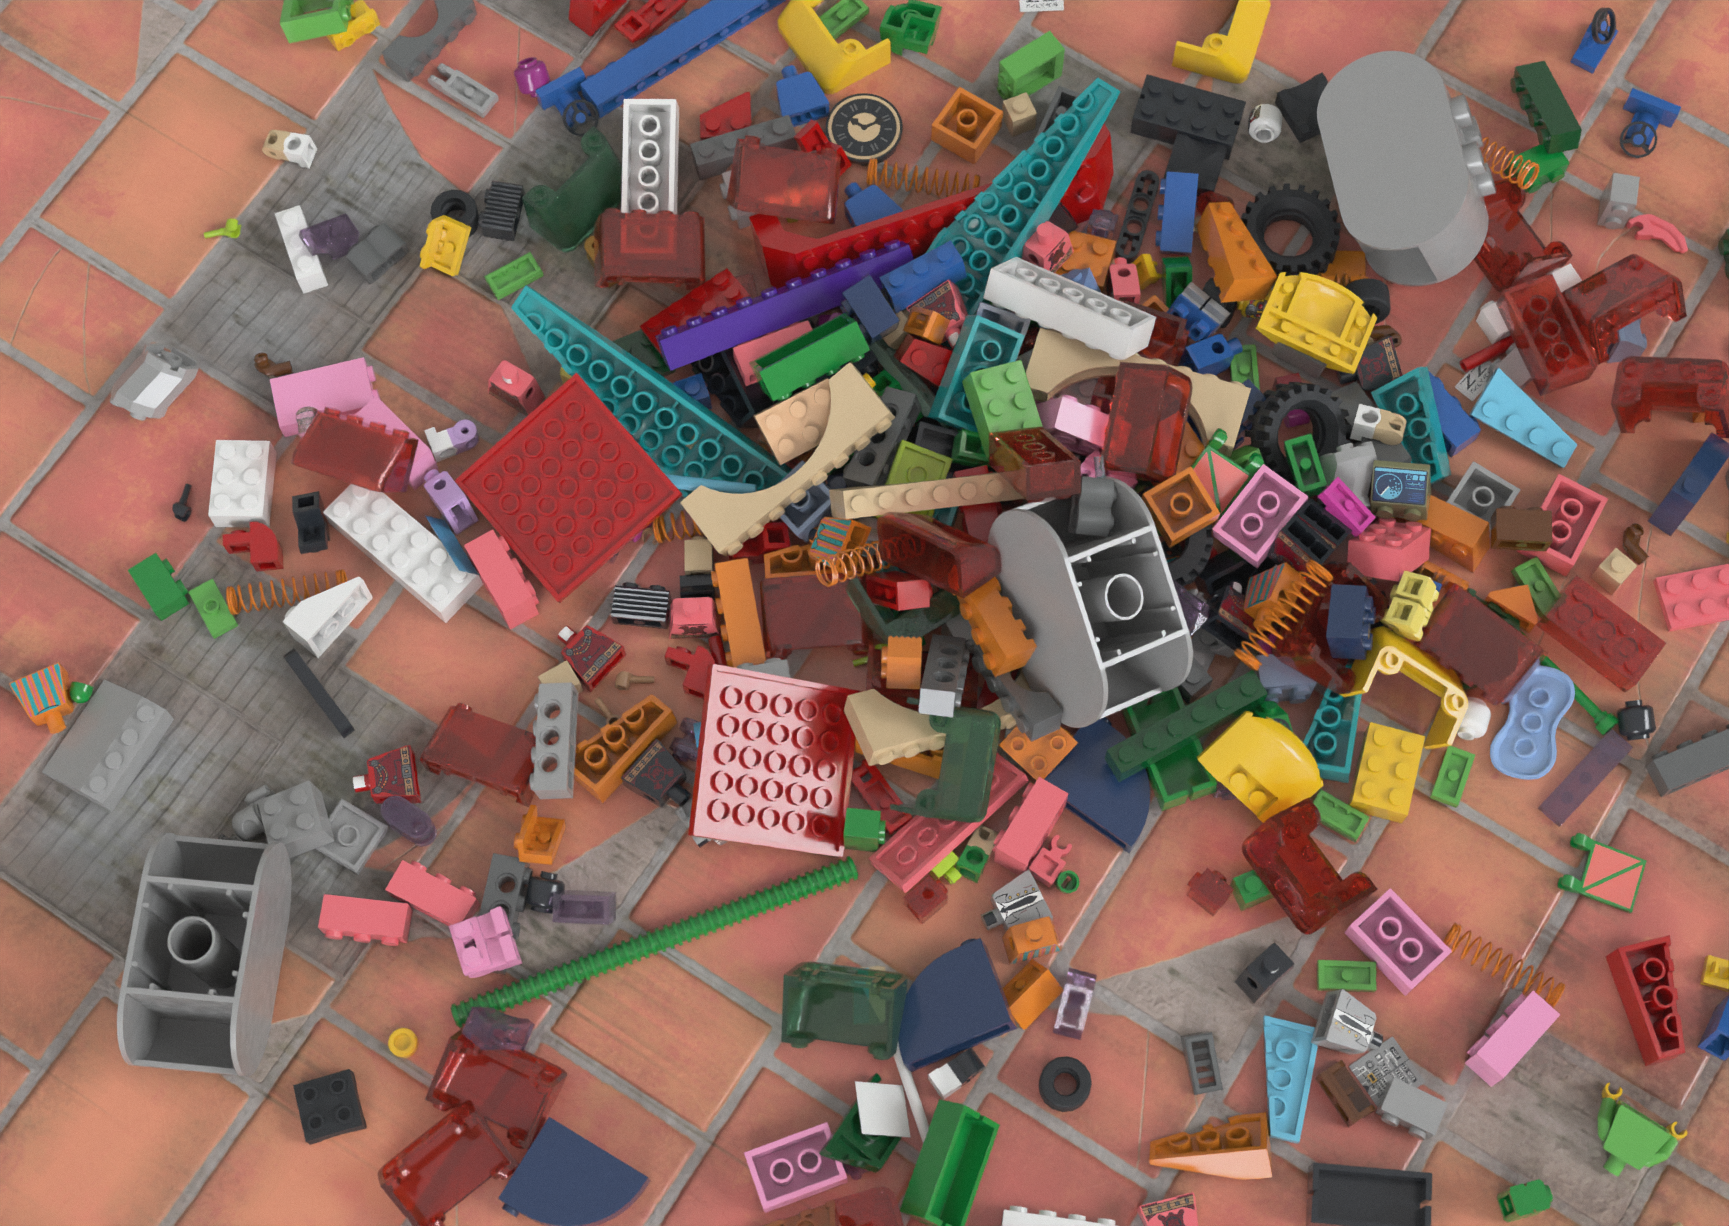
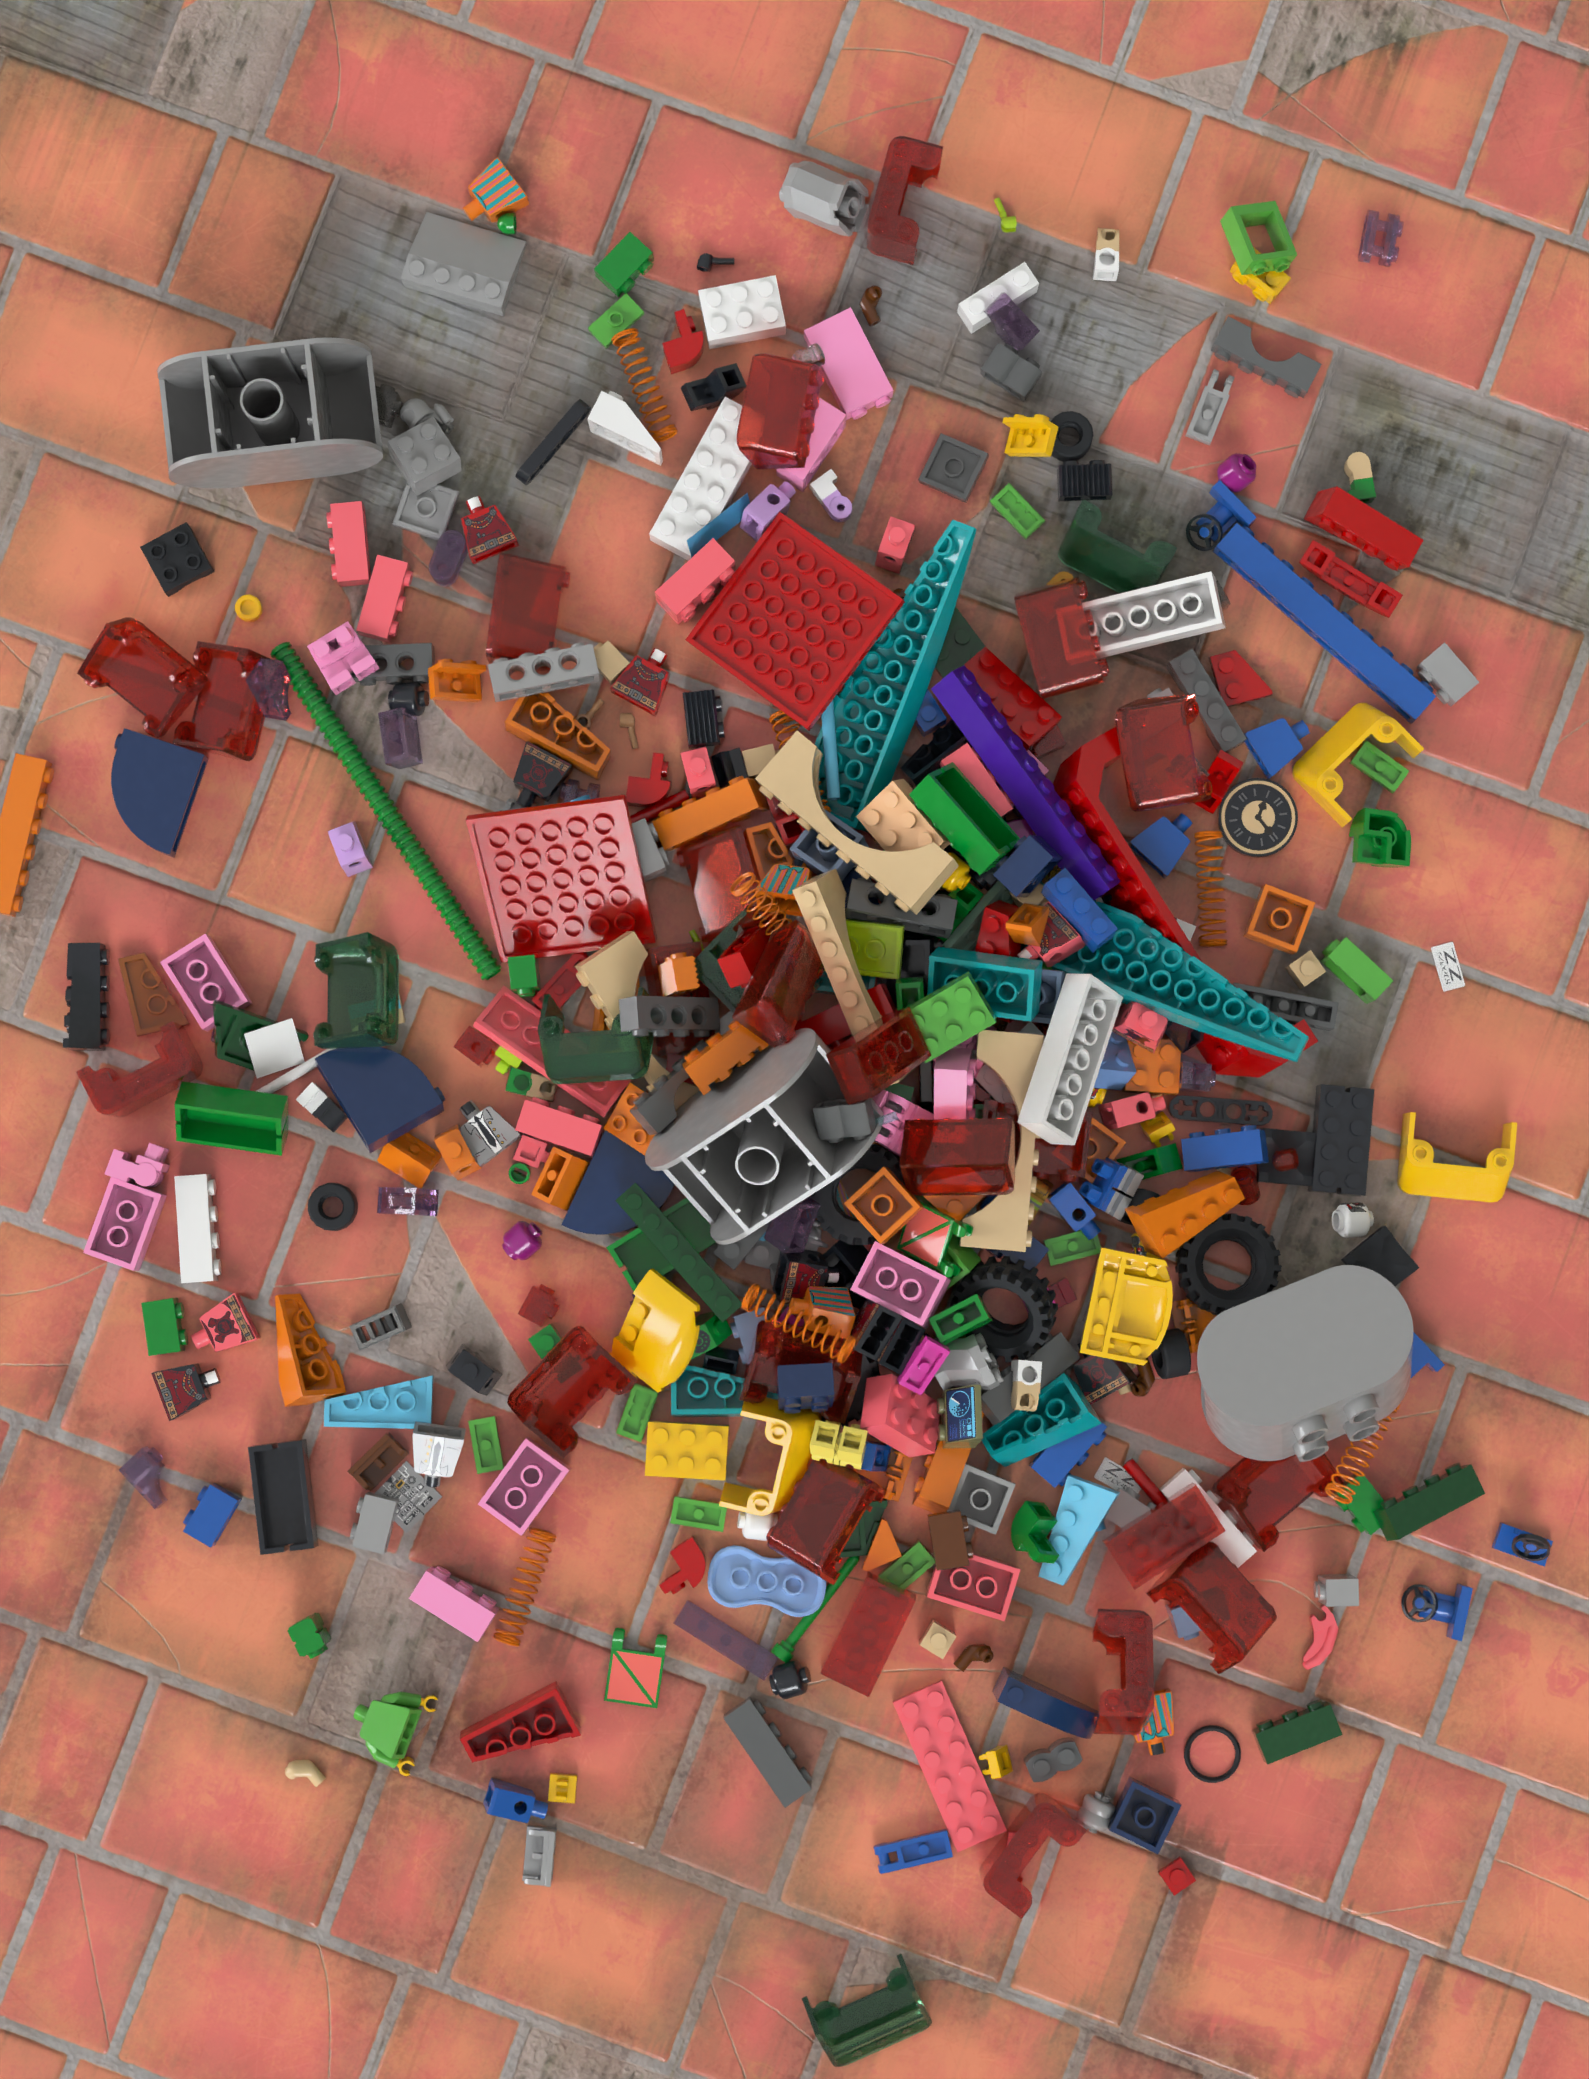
camera: 75 degrees right, 15 degrees up
none -> lavender torso [328,821,373,877]
none -> magenta head [502,1221,542,1260]
none -> orange brick [531,1146,590,1211]
none -> red brick [659,1535,706,1594]
none -> black piece [703,1346,740,1375]
none -> clear red windscreen [866,136,943,265]
none -> dark grey plate [918,433,989,503]
none -> green brick [1011,1501,1059,1564]
none -> clear red piece [1272,1148,1299,1172]

